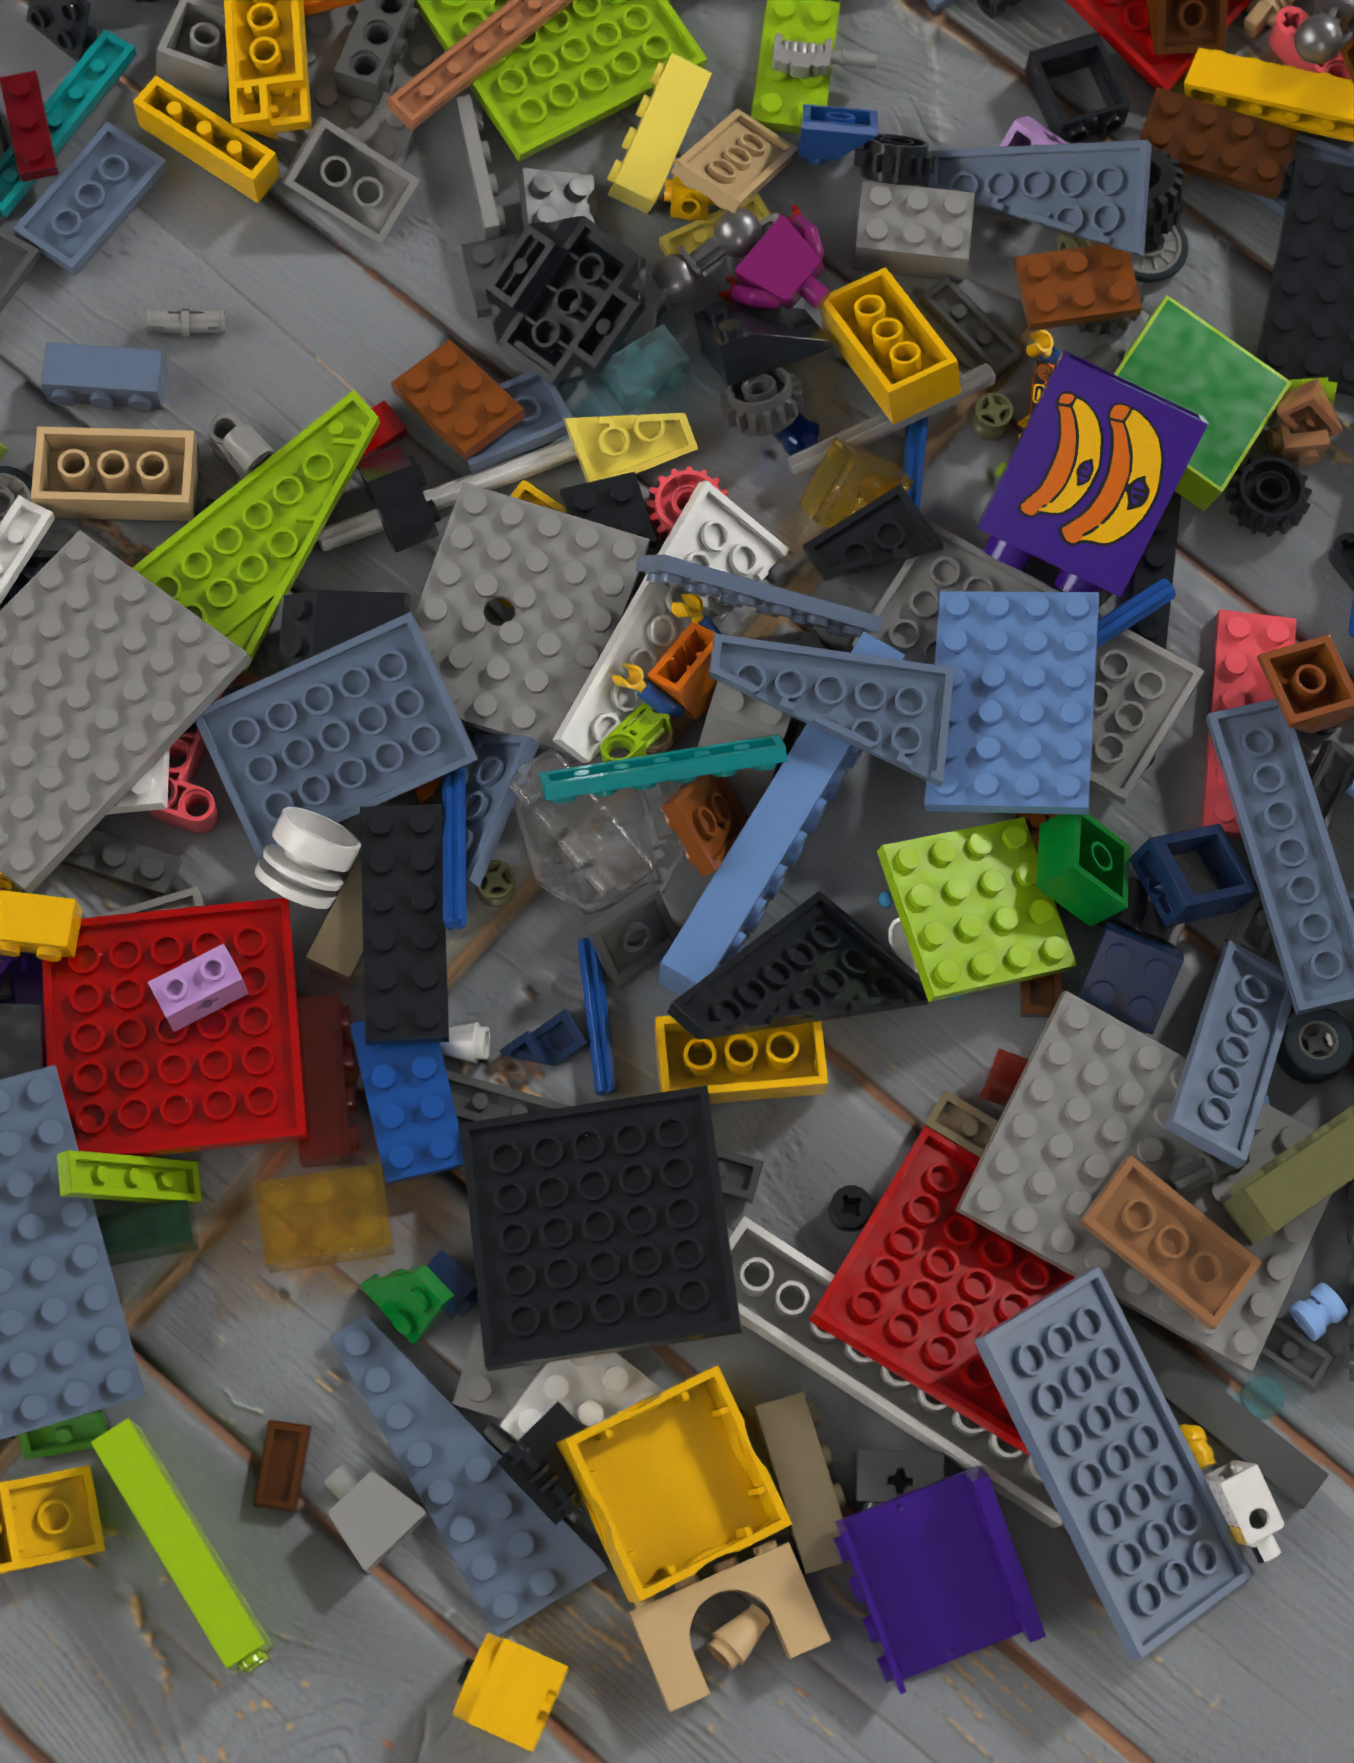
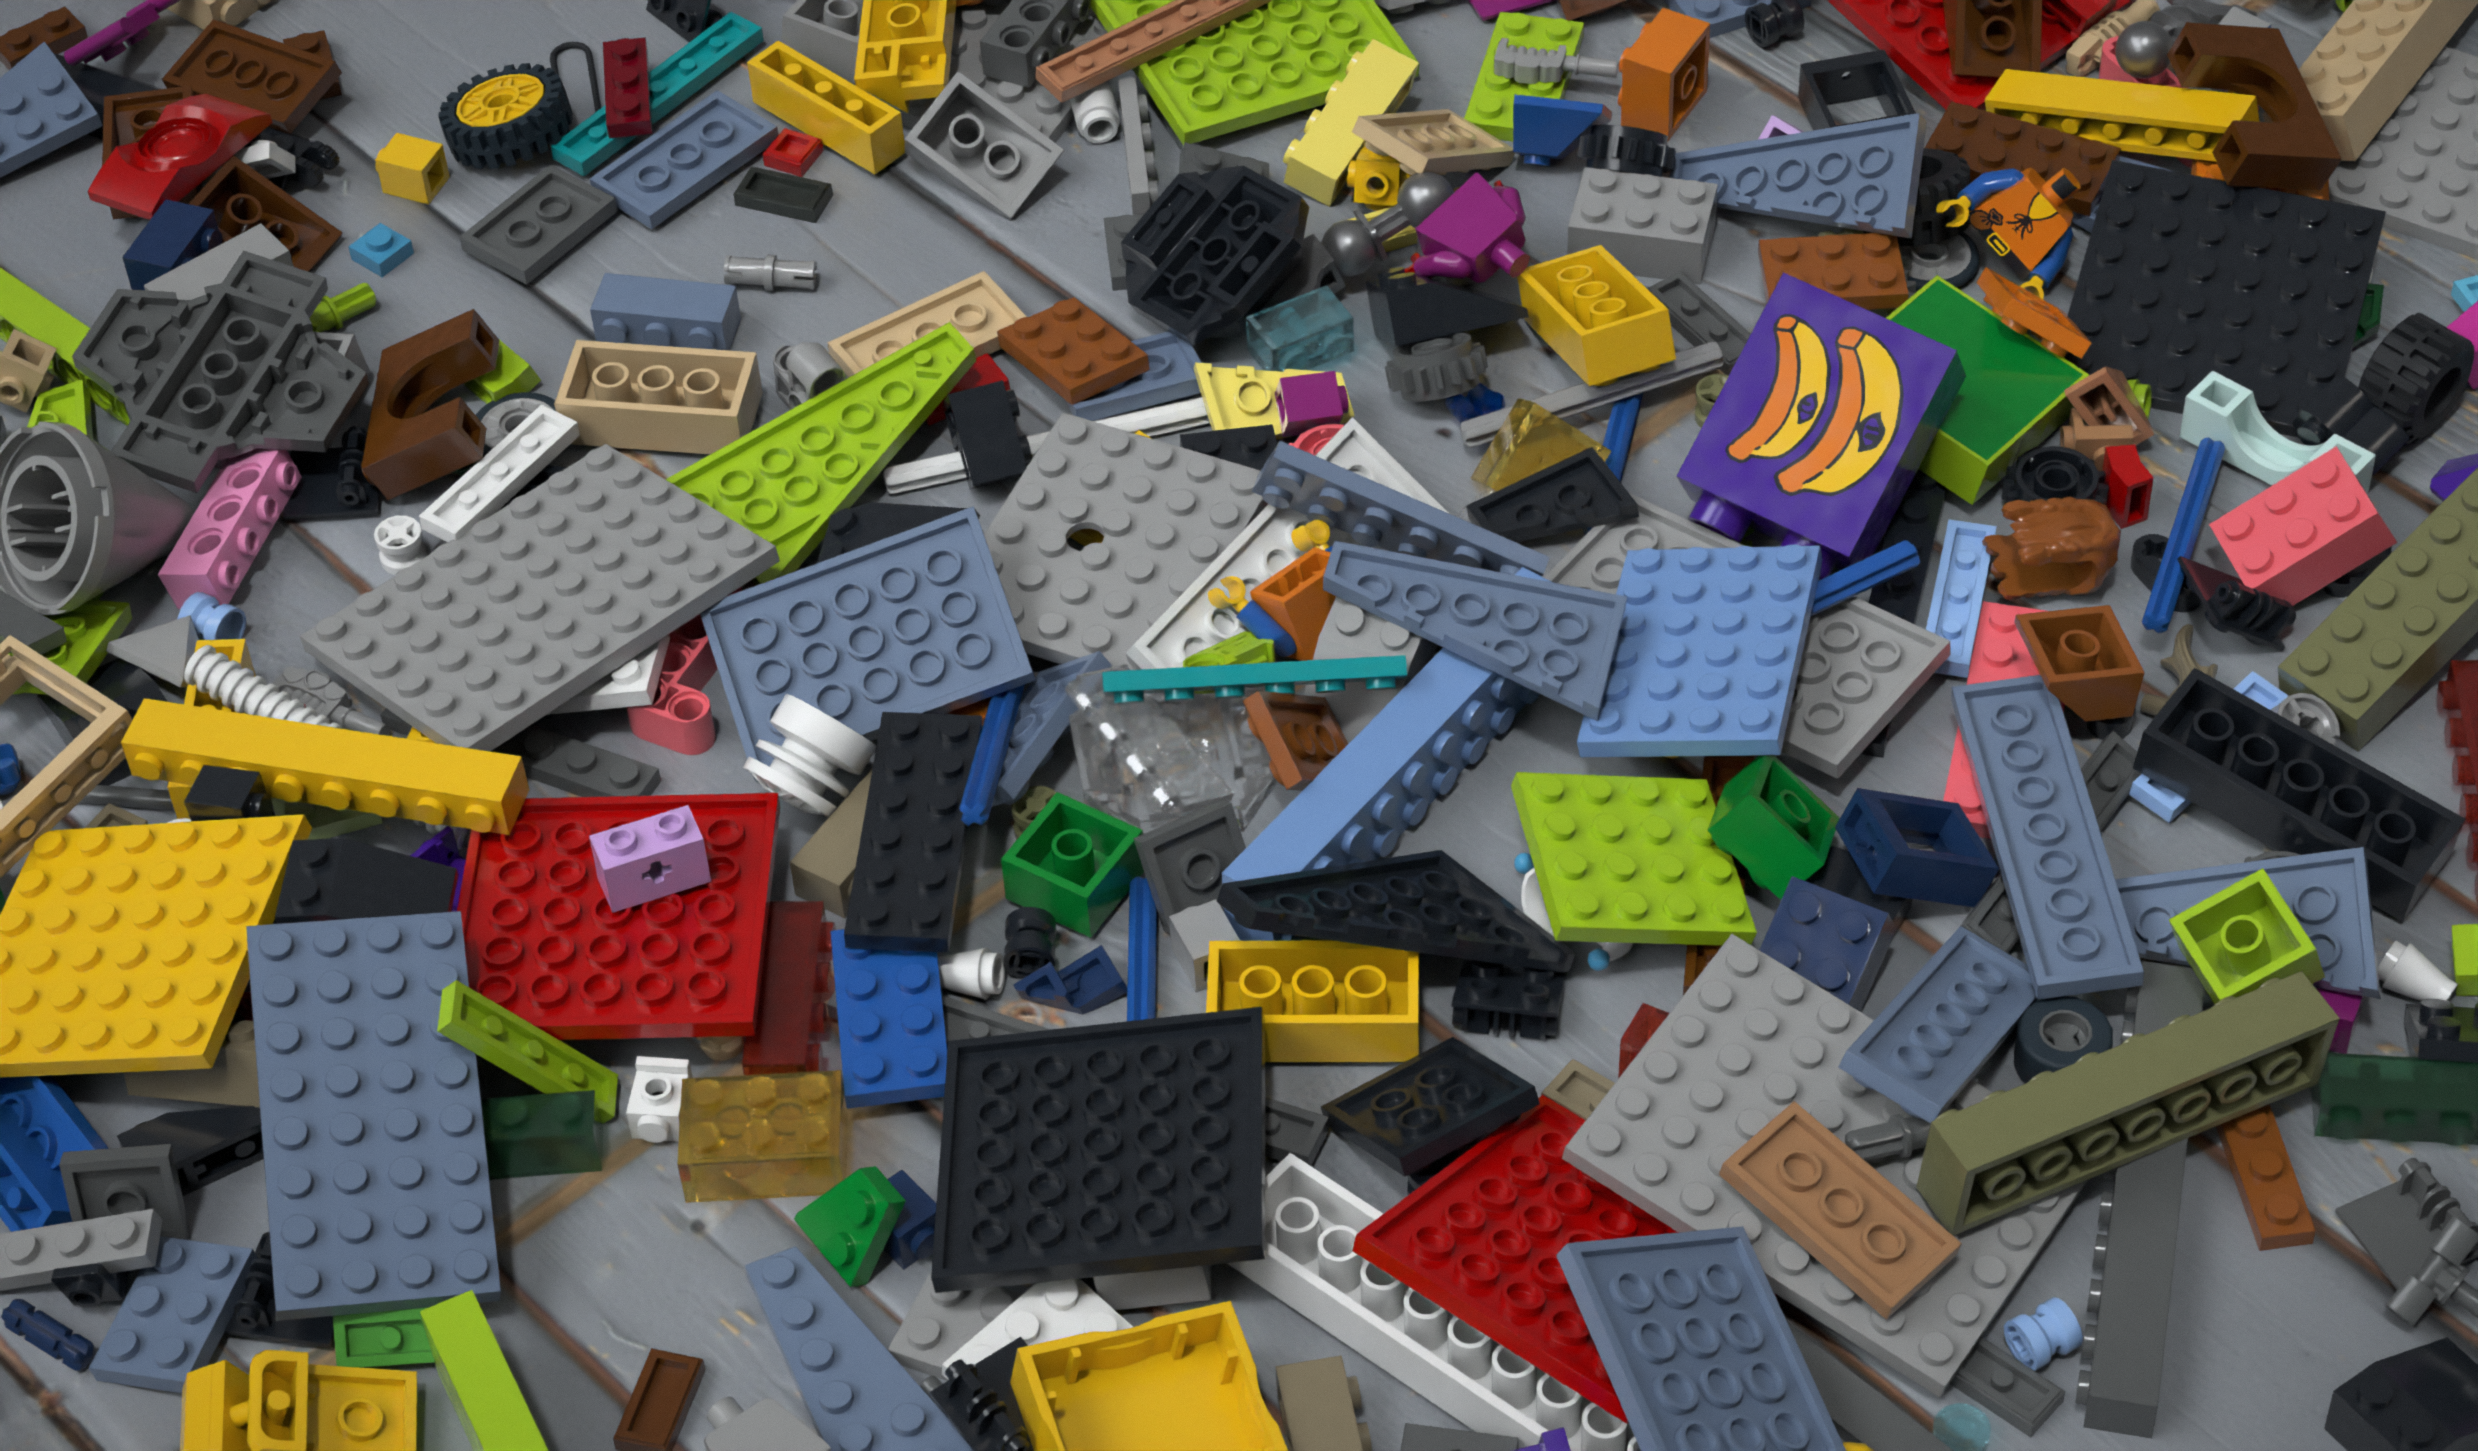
camera: 15 degrees right, 25 degrees down
none -> white brick [626,1056,696,1143]
none -> pearl dark grey tile [733,166,833,223]
none -> red tile [763,128,824,177]
none -> tan plate [827,271,1027,378]
none -> green brick [1001,792,1144,938]
none -> black wheel [1004,907,1056,978]
none -> white brick [1070,82,1120,143]
none -> light grey brick [1169,899,1240,992]
none -> magenta brick [1275,371,1349,437]
none -> black plate [1321,1037,1540,1177]
none -> black hinge [1451,959,1567,1040]
none -> orange brick [1618,8,1710,142]
none -> light blue plate [1926,519,1997,678]
none -> torso [1936,168,2081,299]
none -> orange plate [1976,267,2091,359]
none -> dark orange piece [1982,497,2121,600]
none -> red piece [2102,444,2154,529]

